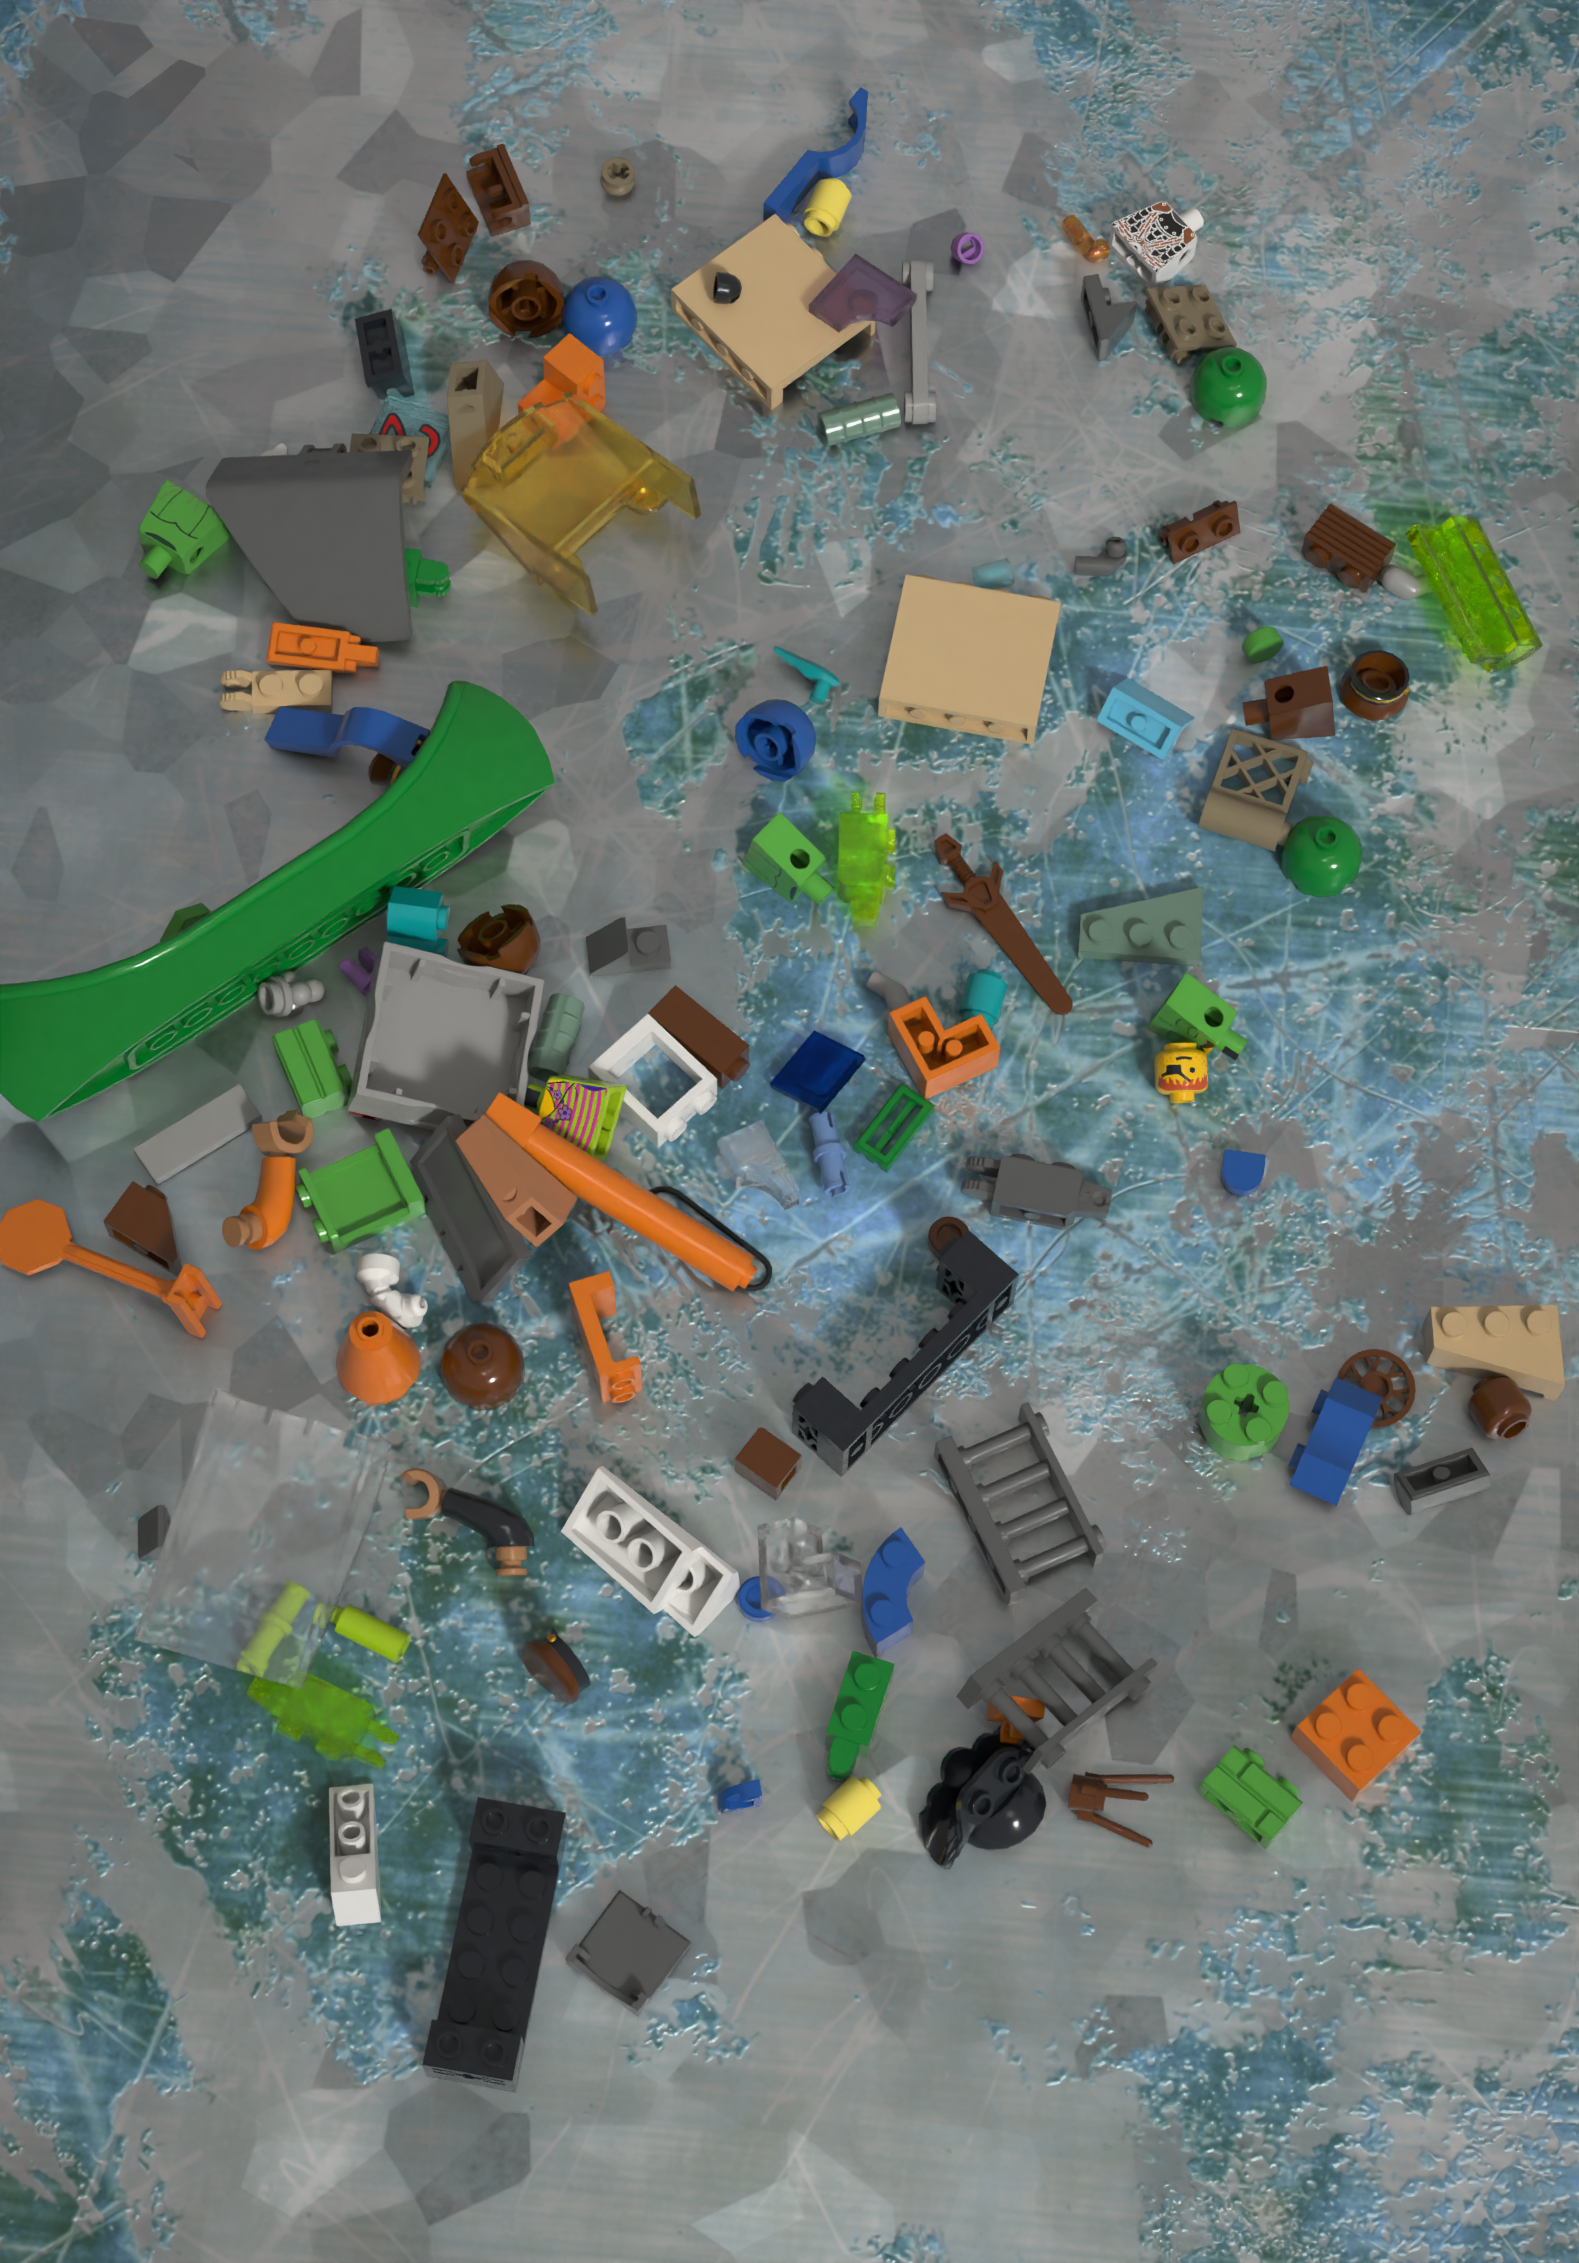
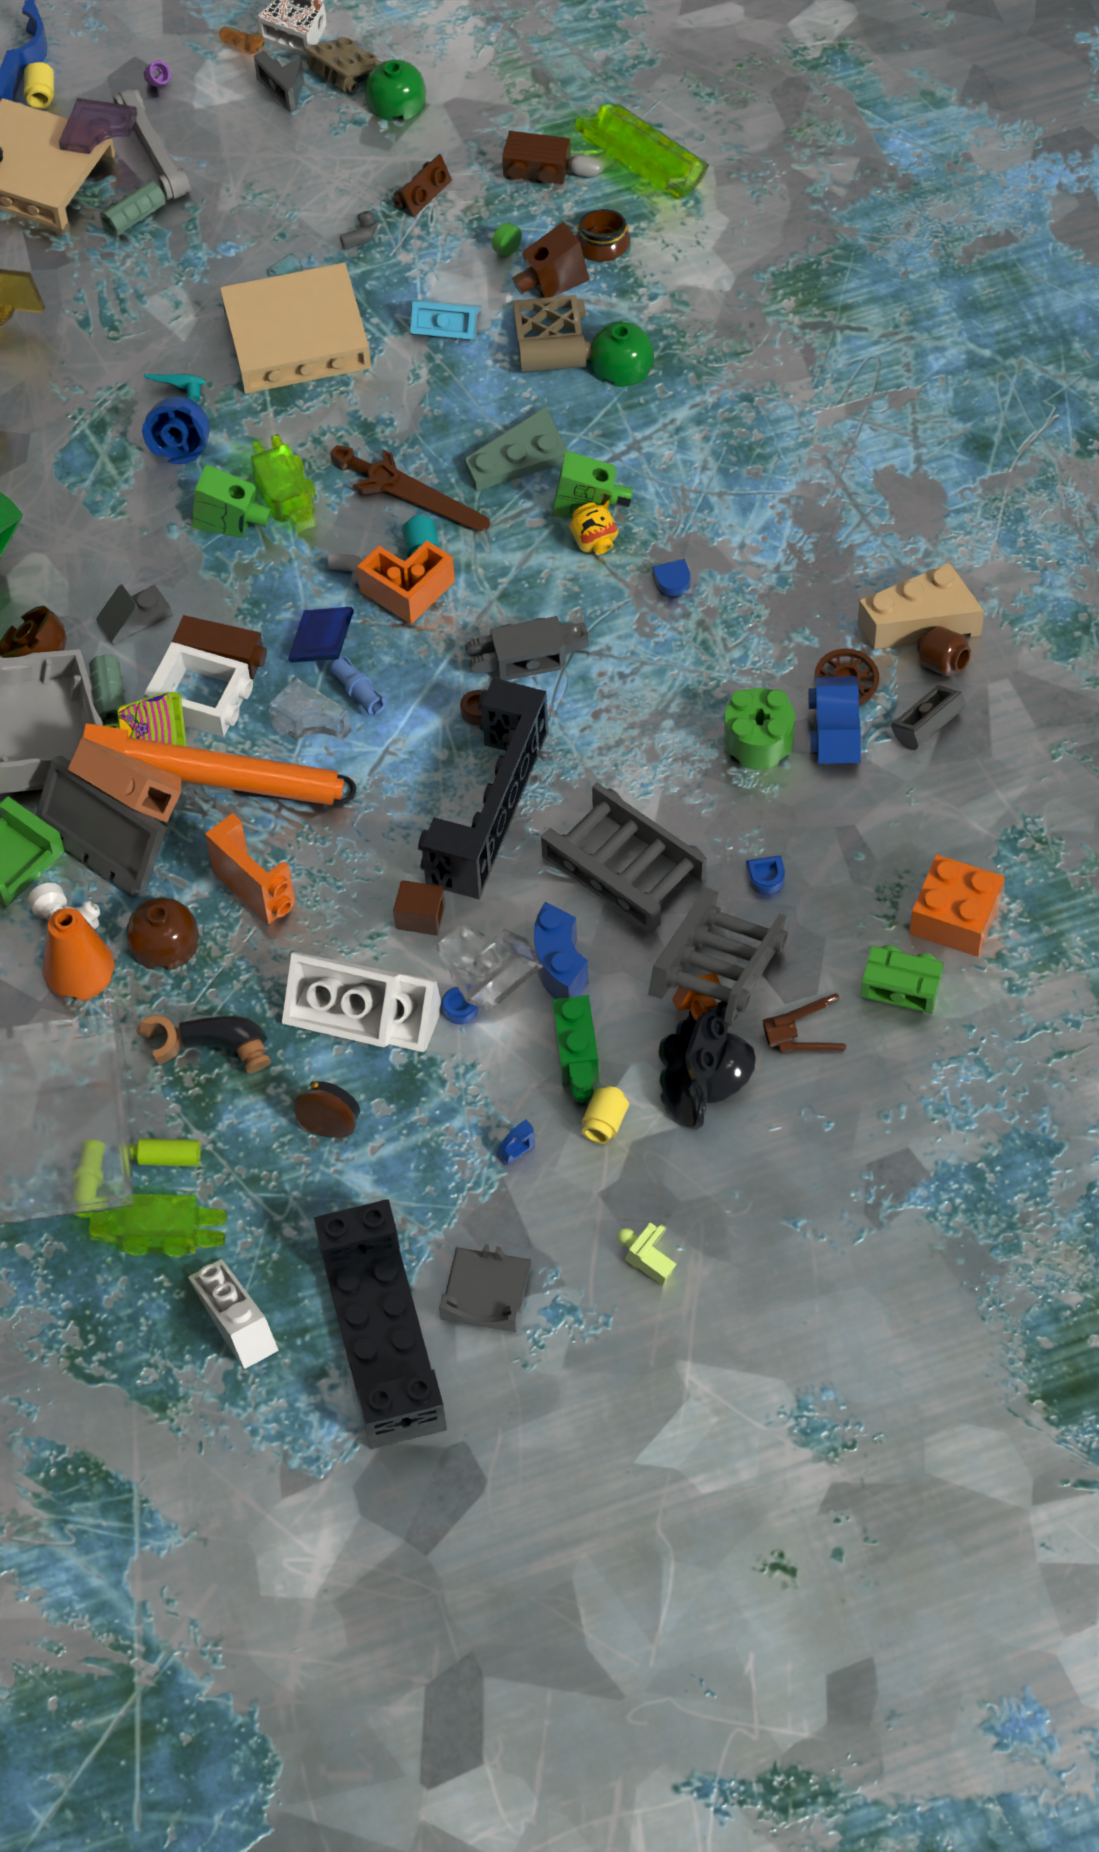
camera: 20 degrees left, 10 degrees down
green tile [853,1083,935,1173] -> none
none -> yellowish green piece [617,1222,677,1286]
none -> blue tile [746,855,785,895]

